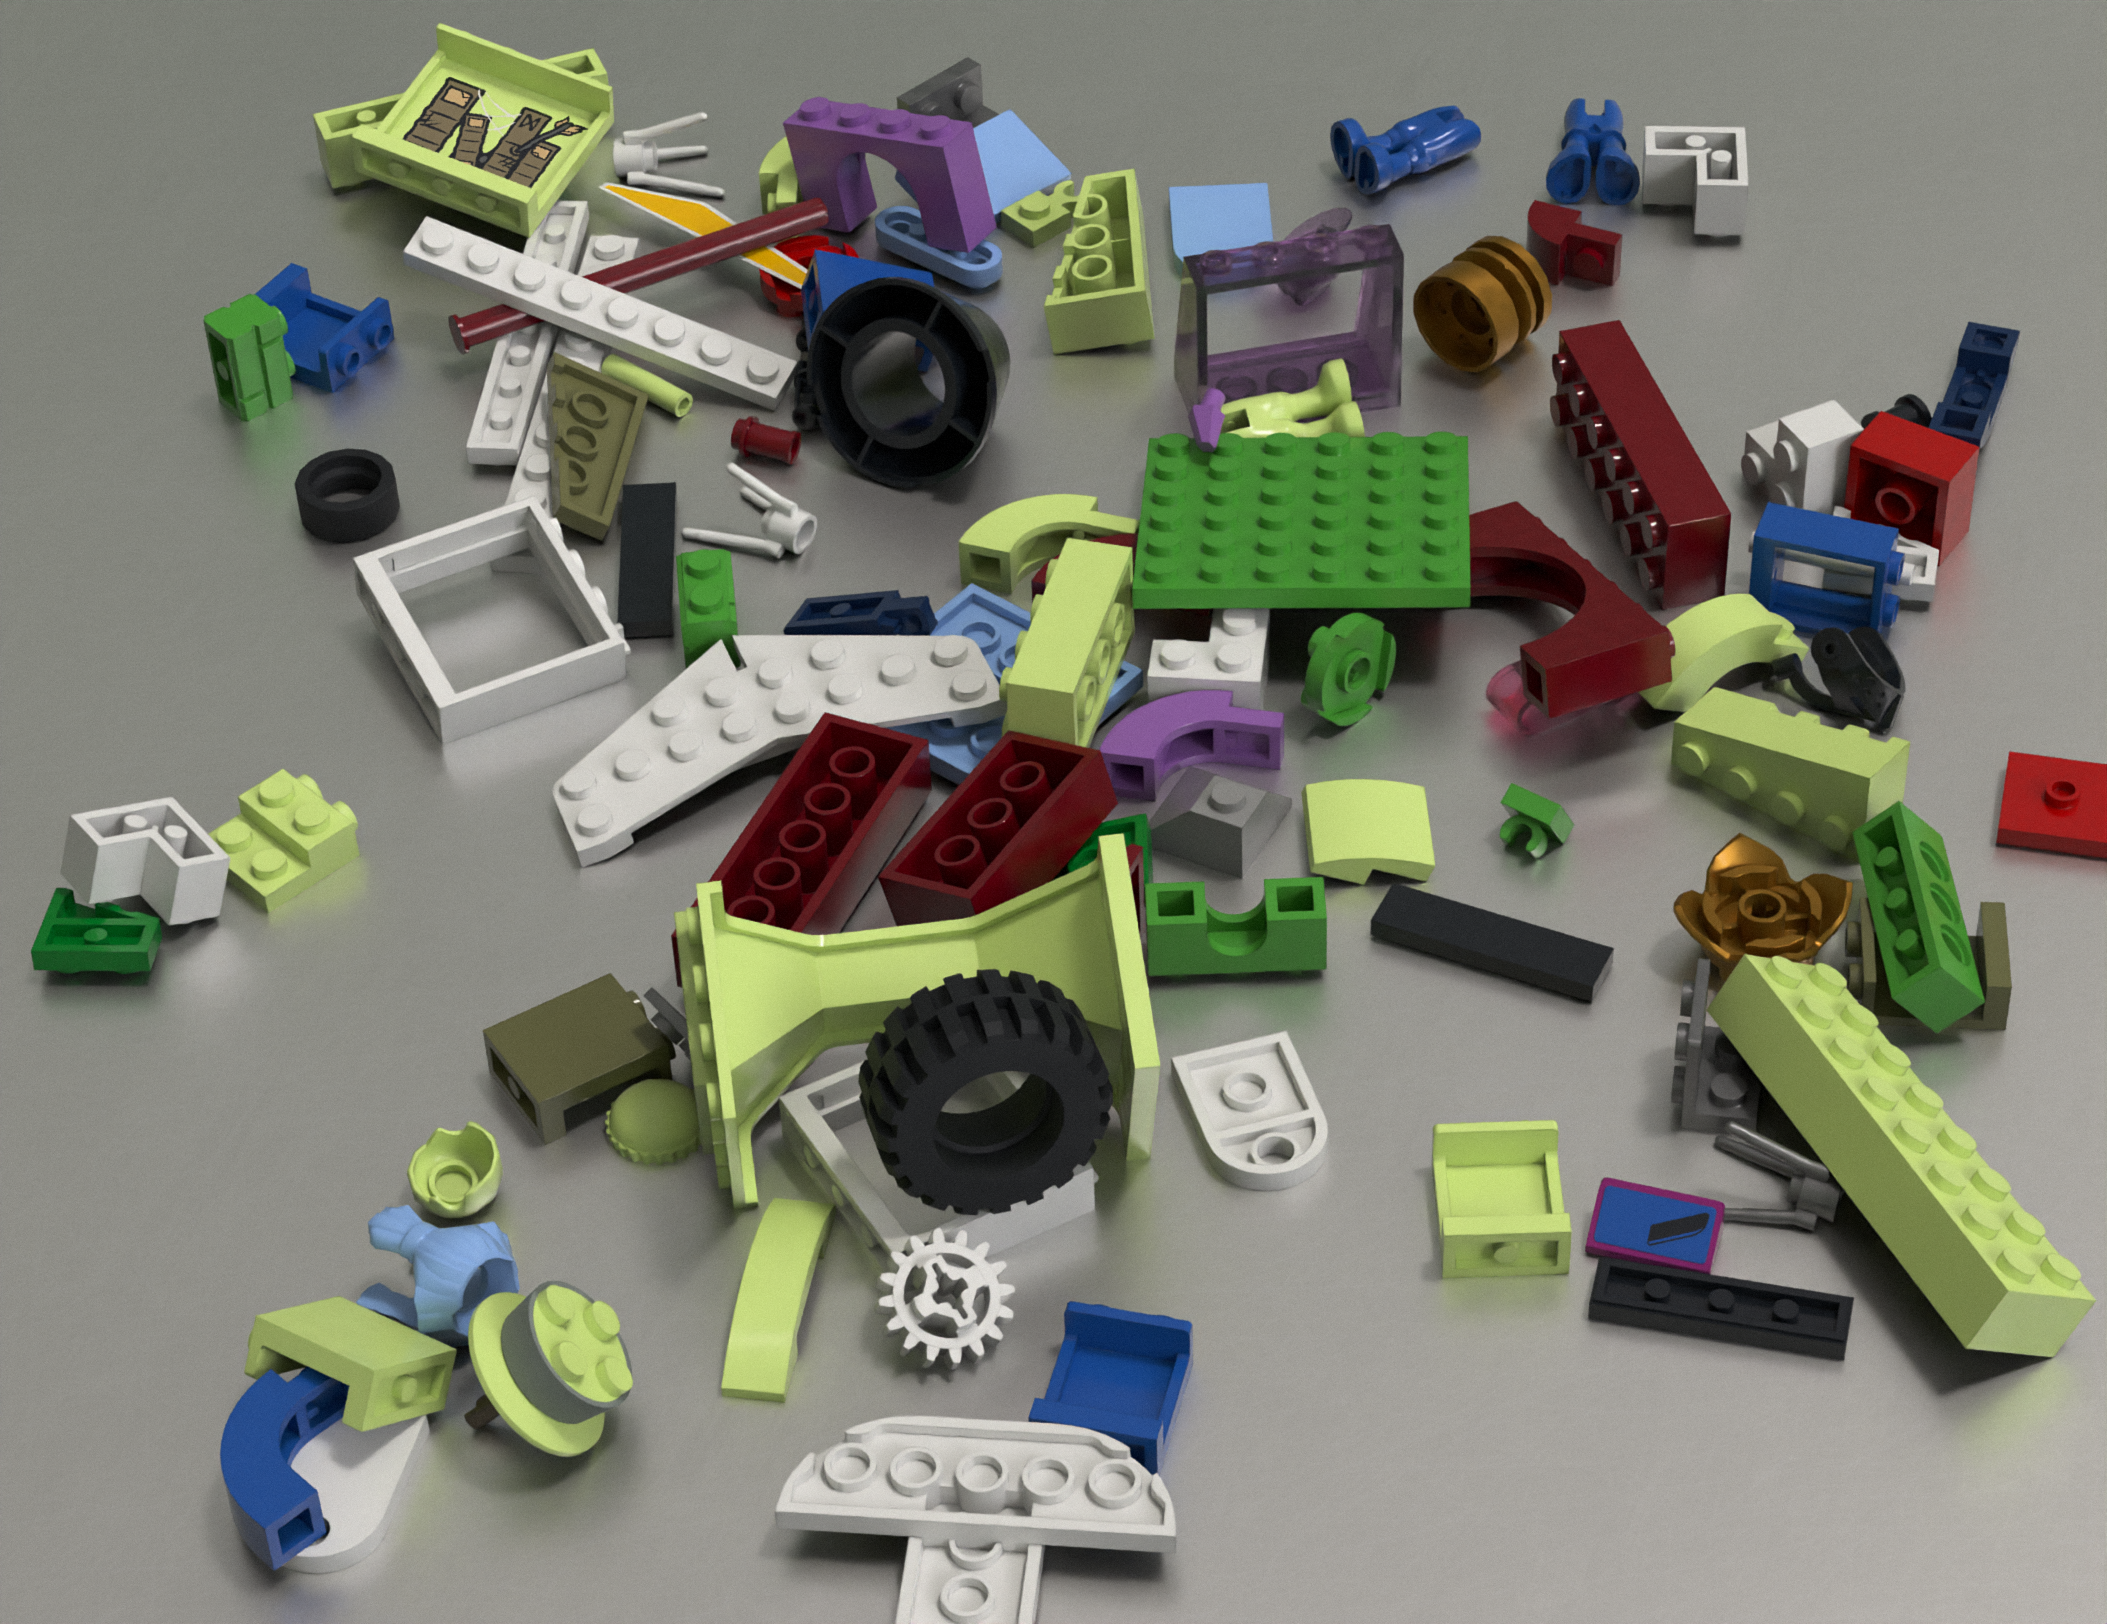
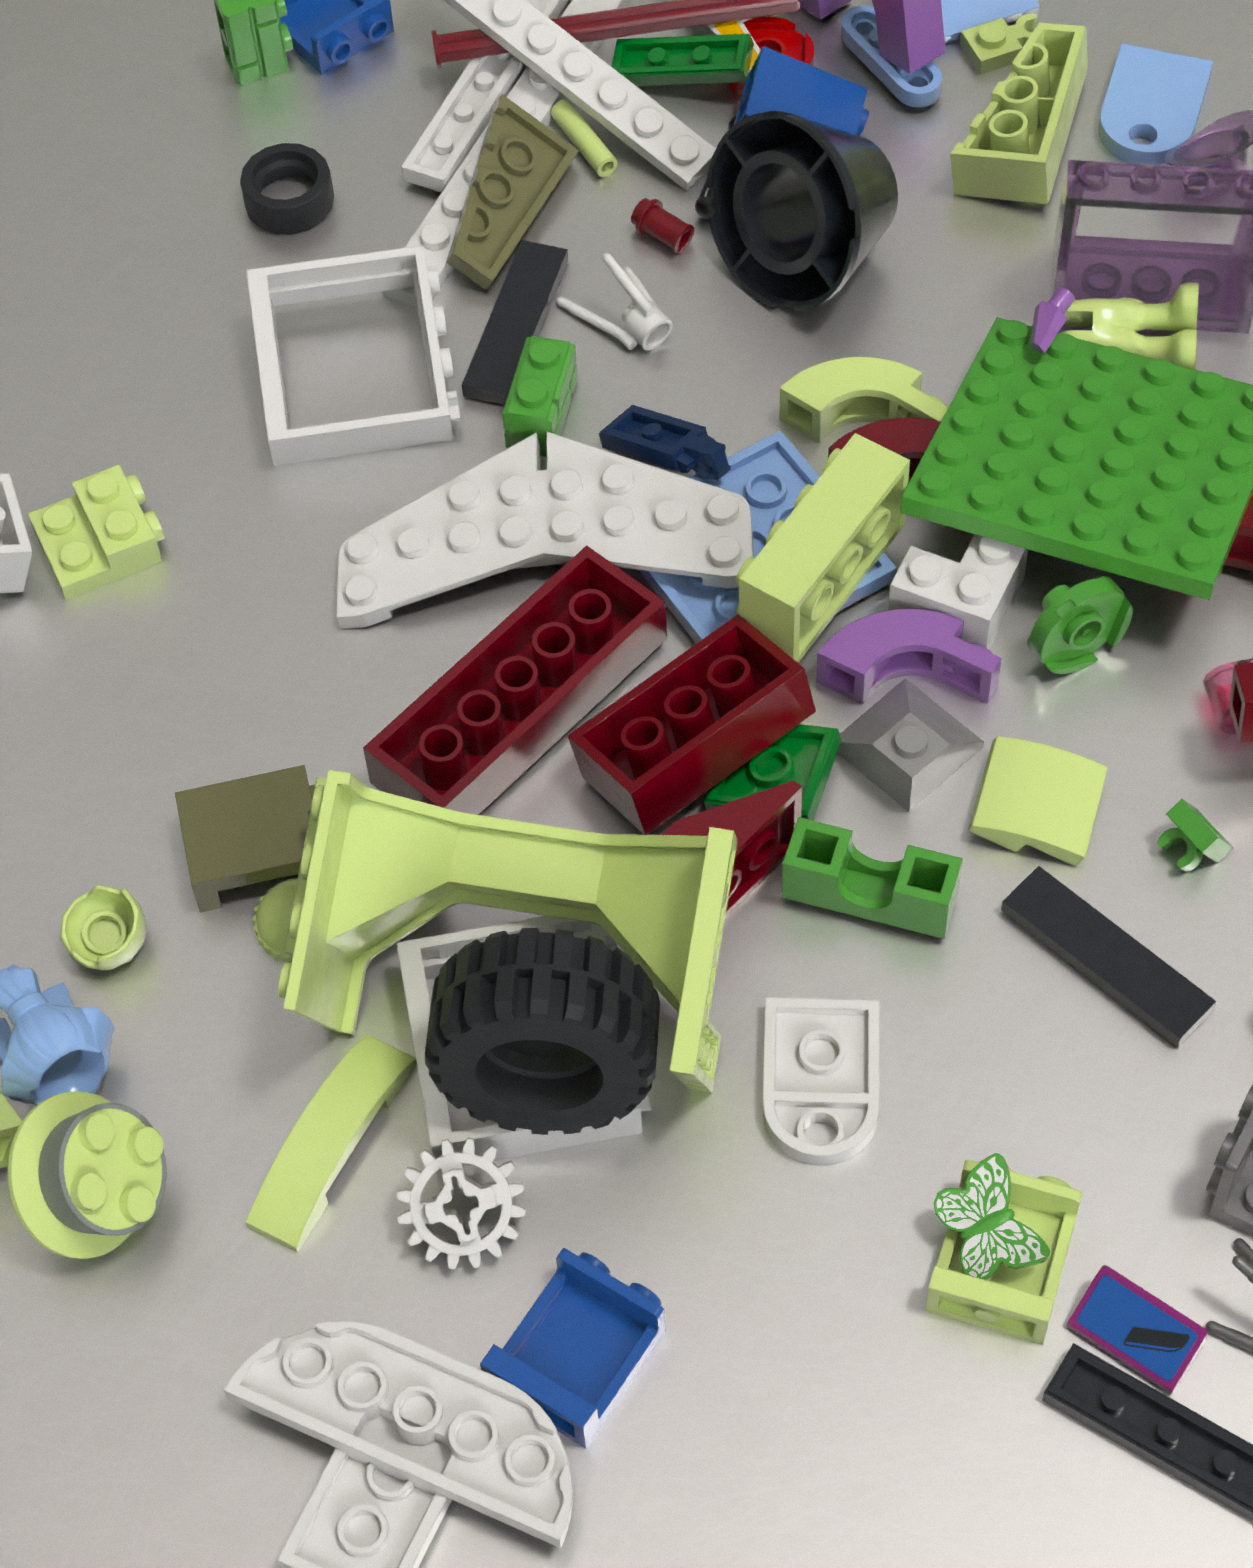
camera: 20 degrees right, 15 degrees up
none -> green tile [611,34,754,86]
none -> animal [933,1153,1051,1280]

